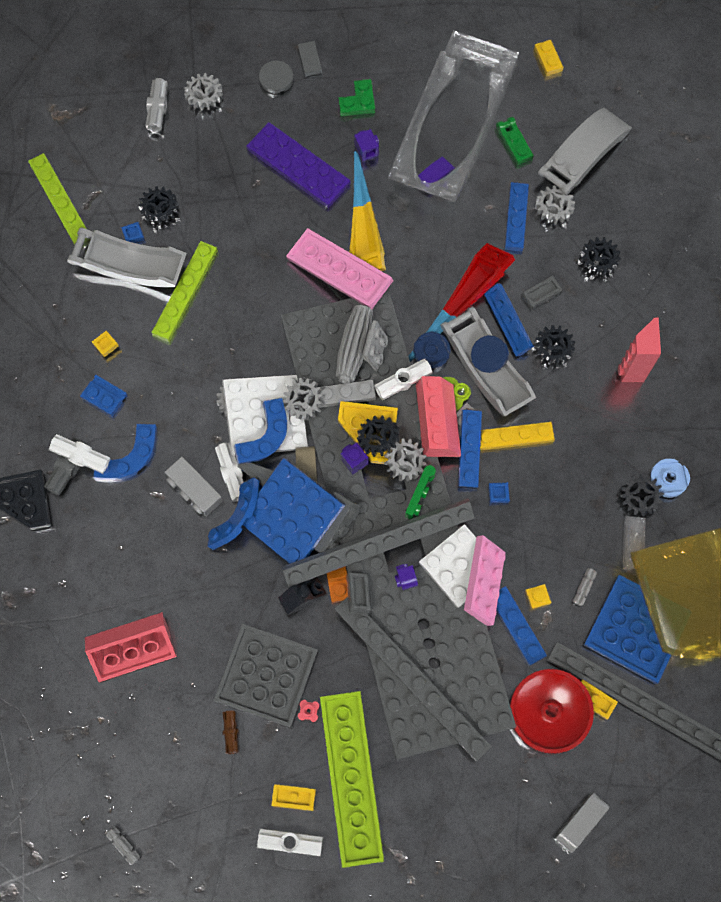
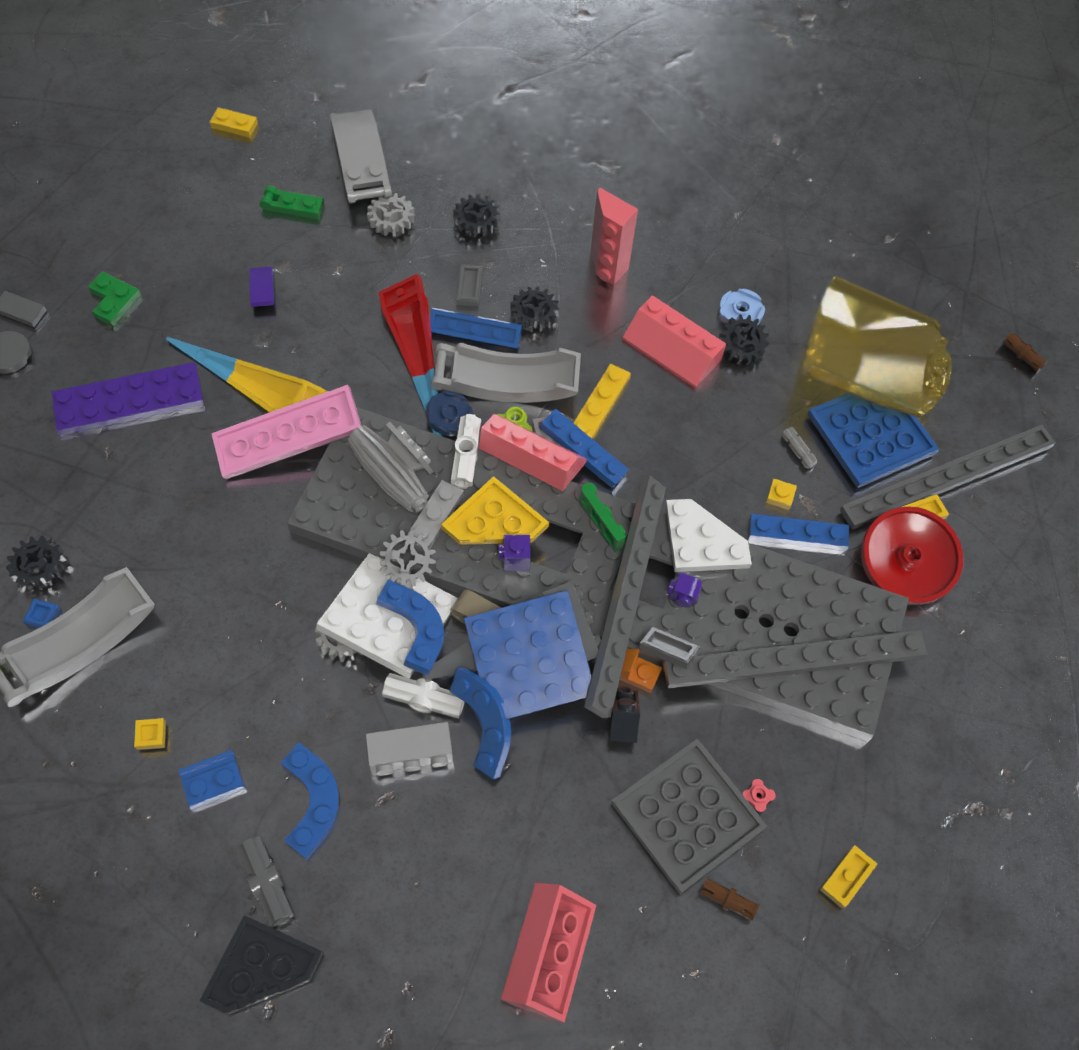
camera: 60 degrees left, 10 degrees down
white piece [49,434,110,474] -> none
lime plate [151,241,218,342] -> none
white piece [257,829,323,856] -> none
lime plate [320,691,384,868] -> none
dark purple brick [354,129,379,161] -> none
black gear [357,415,400,457] -> none
light grey gear [384,438,427,482] -> none
clear windscreen [388,30,519,203] -> none
bright pink plate [464,536,505,626] -> none
dark blue tile [471,335,509,373] -> none
blue tile [488,482,510,504] -> none
blue plate [505,182,529,251] -> none
light grey beam [554,792,609,853] -> none
clear plate [623,516,645,572] -> none
none -> coral slope [622,295,726,388]

